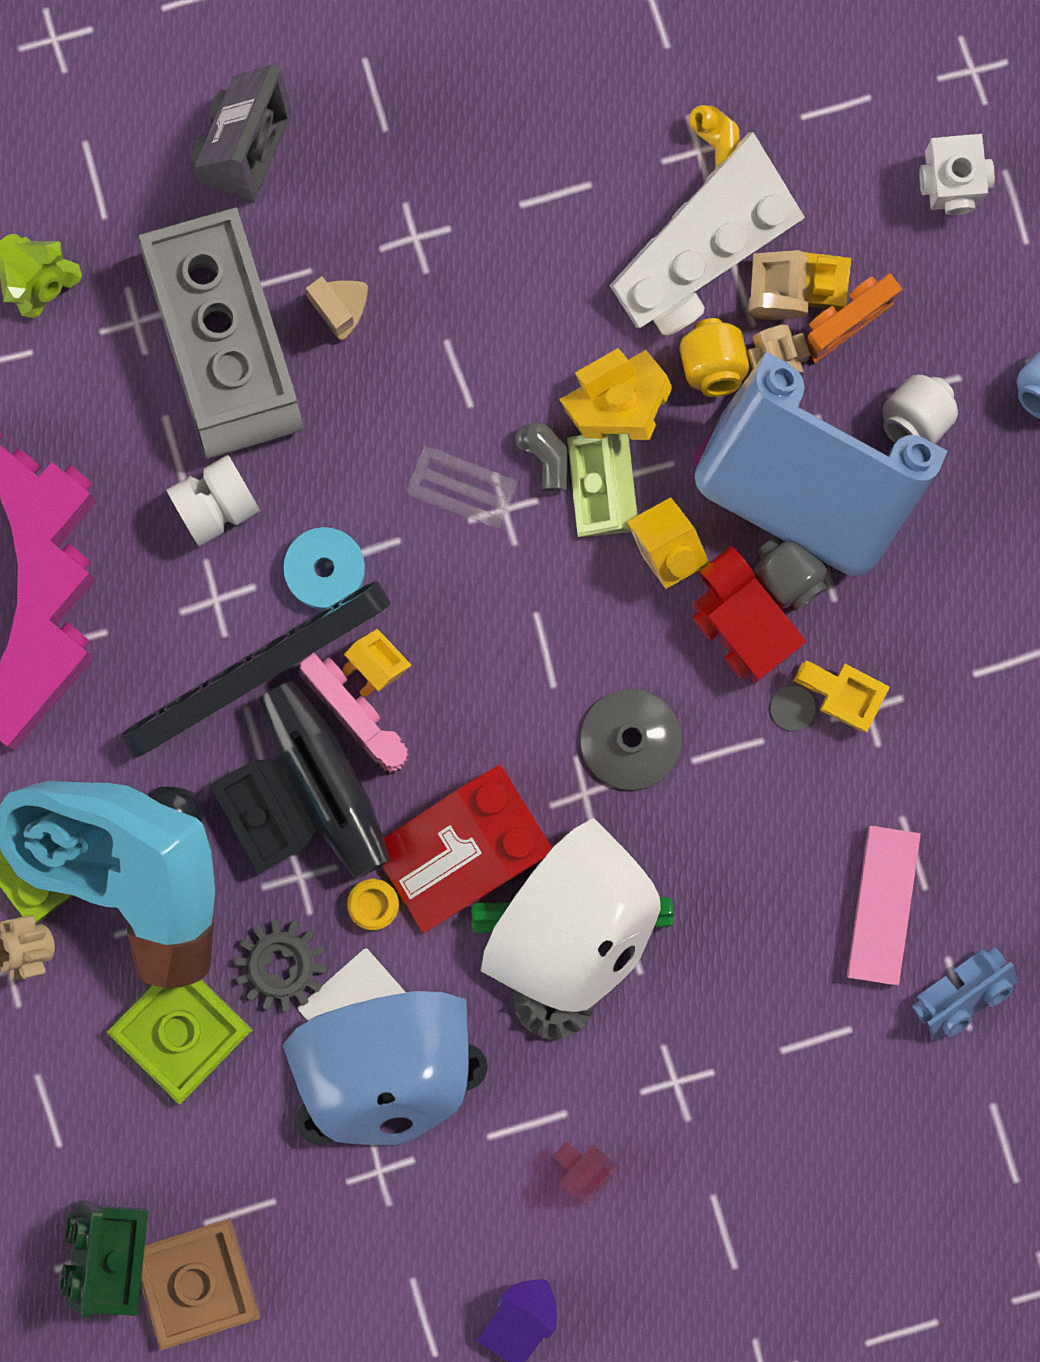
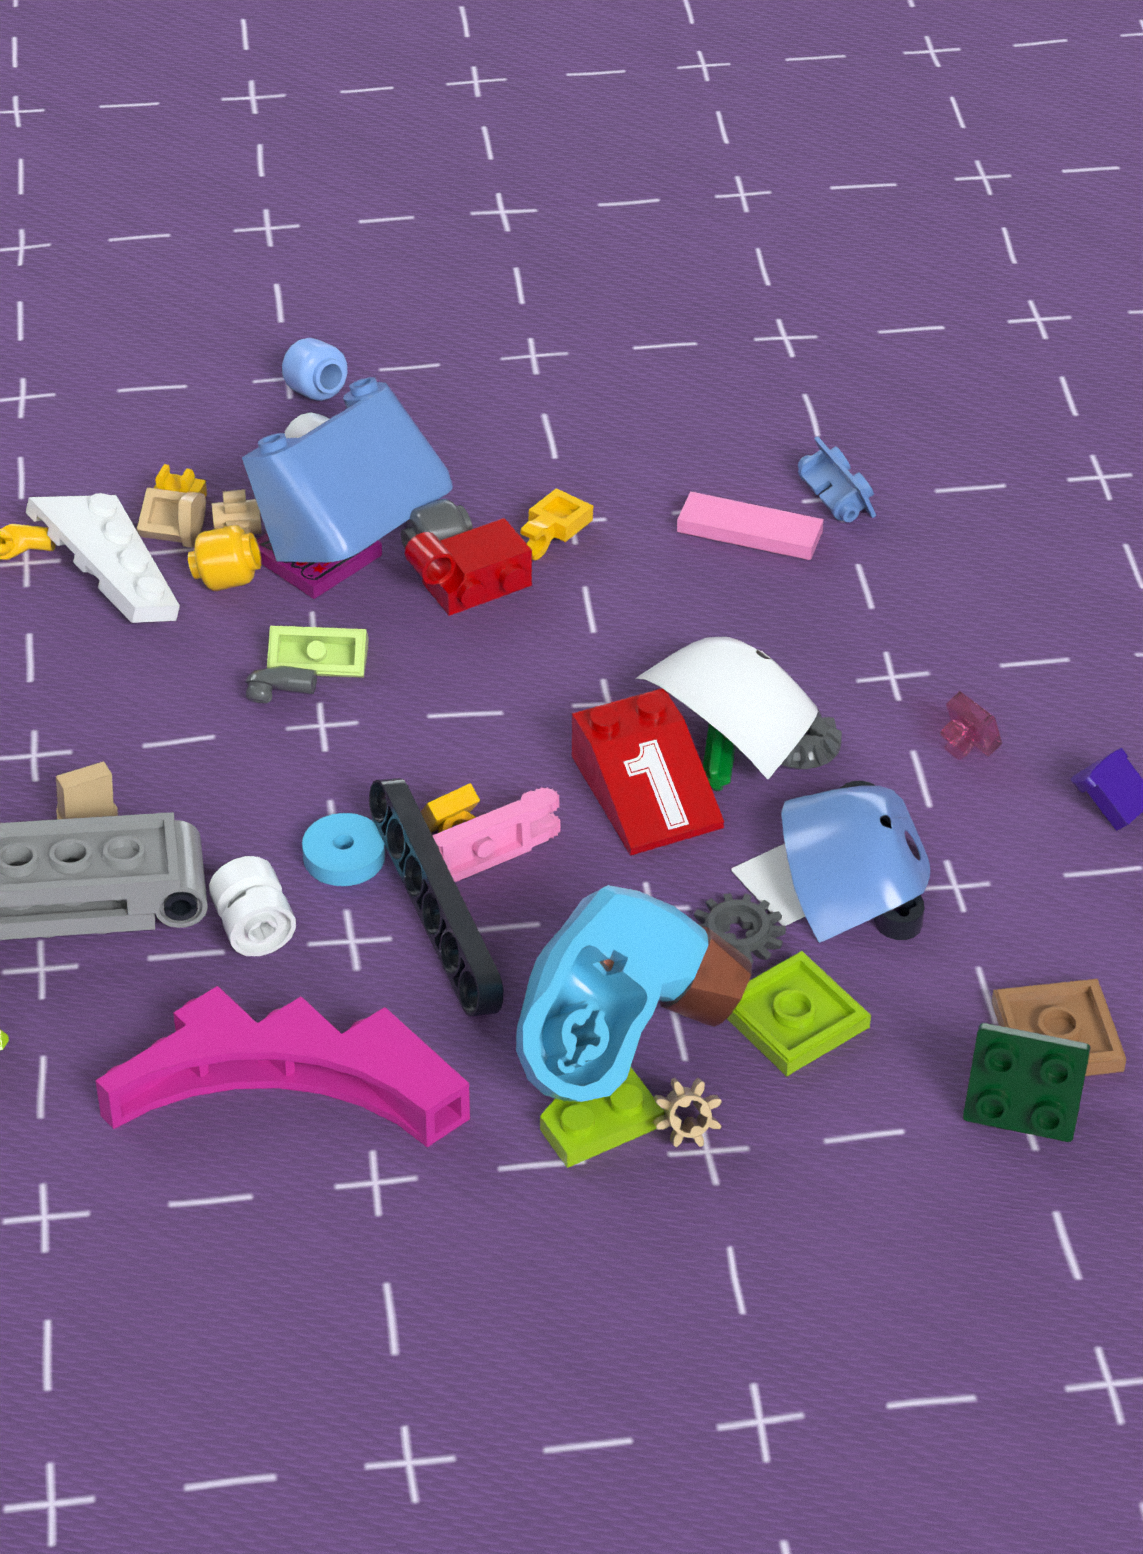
camera: 80 degrees left, 40 degrees down
black plate [210,681,391,880] -> none
yellow tile [347,879,399,930] -> none
clear tile [406,445,518,530] -> none
yellow plate [560,348,672,440] -> none
dark grey dish [580,689,682,790] -> none
yellow brick [627,497,709,589] -> none
white tile [653,293,705,336] -> none
dark grey sticker [770,686,816,731] -> none
orange plate [806,273,903,364] -> none
white brick [919,134,995,215] -> none

